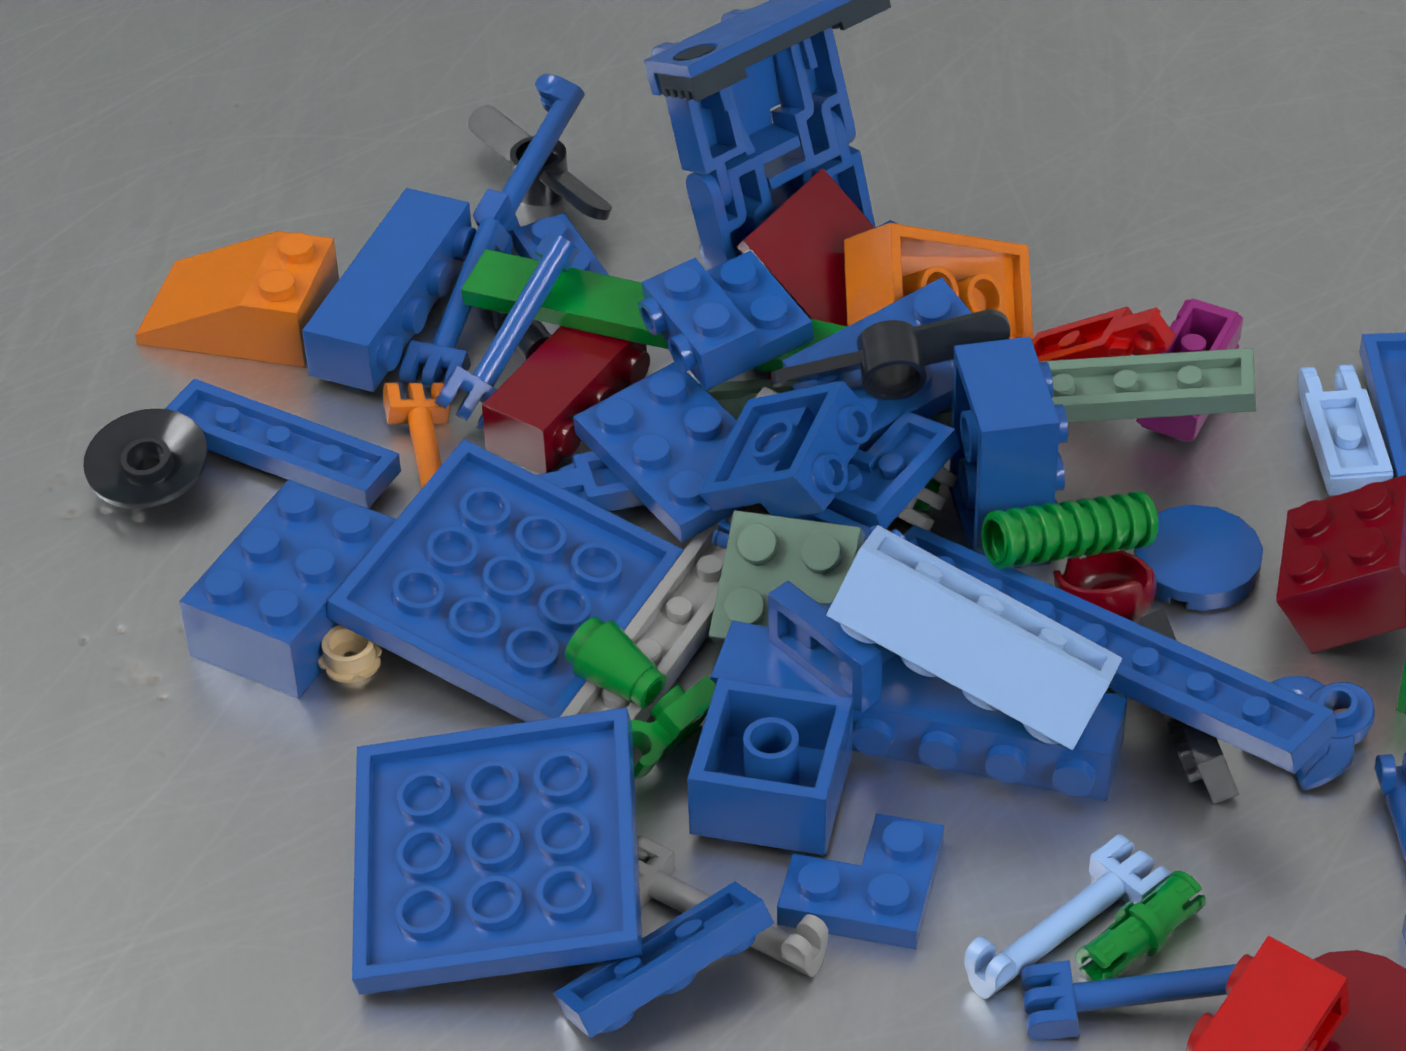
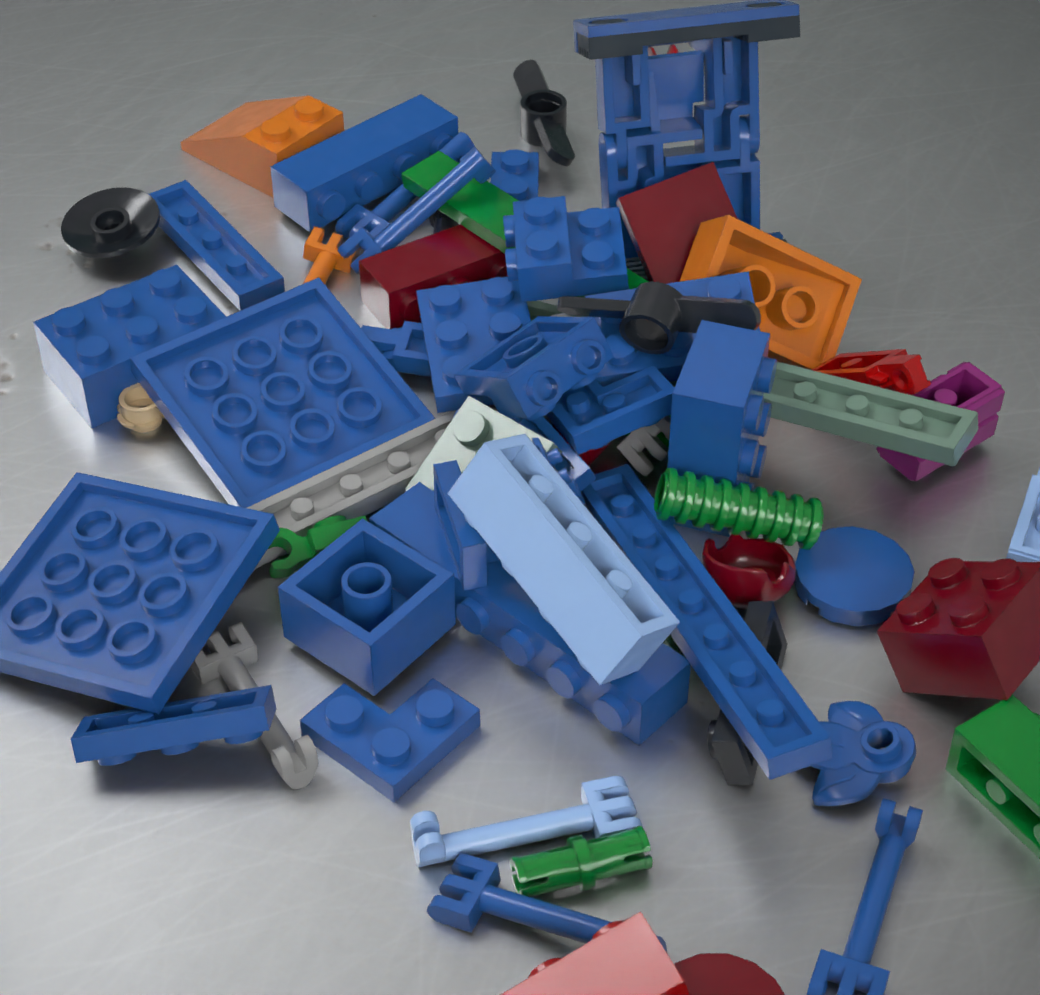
camera: 25 degrees right, 0 degrees up
blue hinge [473,74,585,243] -> none
green cone [565,617,667,709] -> none

